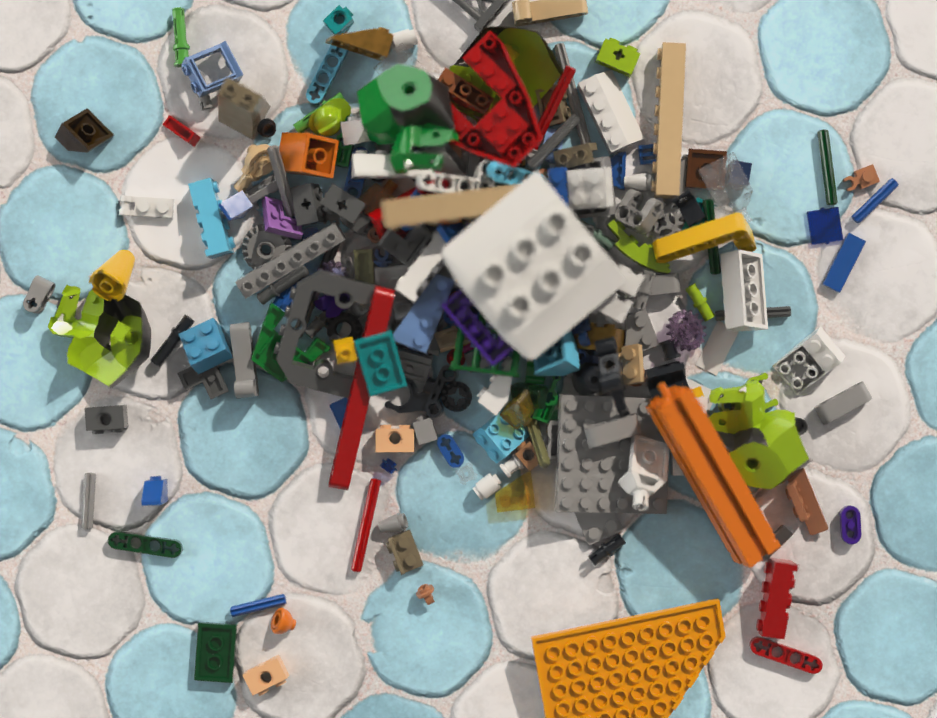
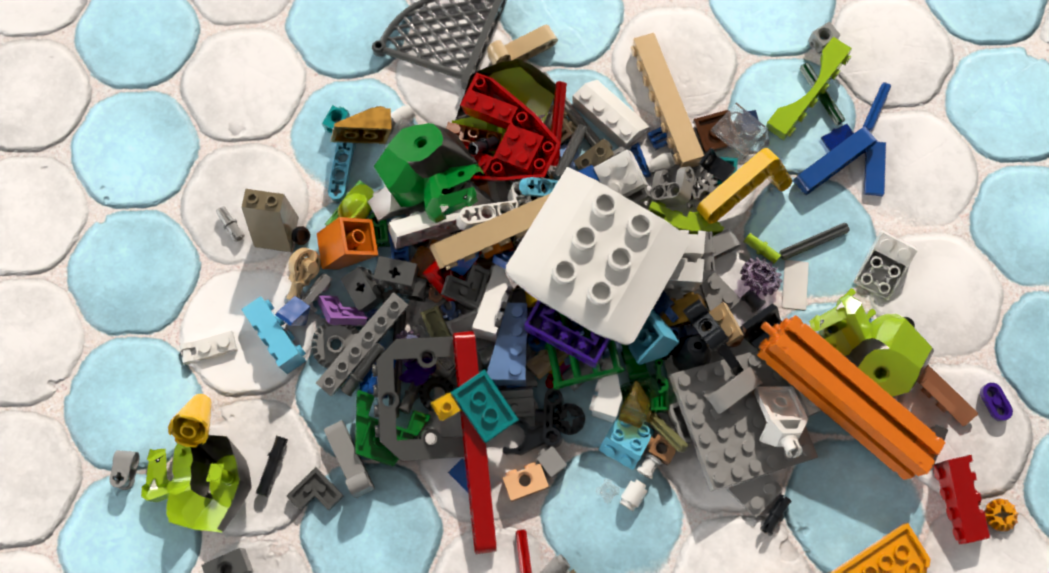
camera: 20 degrees left, 15 degrees down
dark brown slope [55,108,114,153] -> none
red piece [162,115,201,147] -> none
bright green pin [172,7,190,68] -> none
dark azure brick [179,318,233,374] -> none
medium blue window [181,41,244,98] -> none
light grey axle [267,145,295,217] -> none
clear blue plate [380,458,397,475] -> none
blue beam [437,434,464,468] -> none
clear yellow wing [495,471,535,513] -> none
lime brick [595,38,641,78] -> none
dark green axle [702,199,721,275] -> none
white slope [720,249,768,331] -> none
red beam [749,636,823,674] -> none
light grey beam [814,381,872,425] -> none
nougat plate [842,164,880,191] -> none
none -> black pin [468,136,499,155]
none -> lime arch [766,37,852,140]
none -> blue beam [793,127,877,195]
none -> light grey brick [808,21,840,54]
none -> light orange gear [985,498,1019,532]

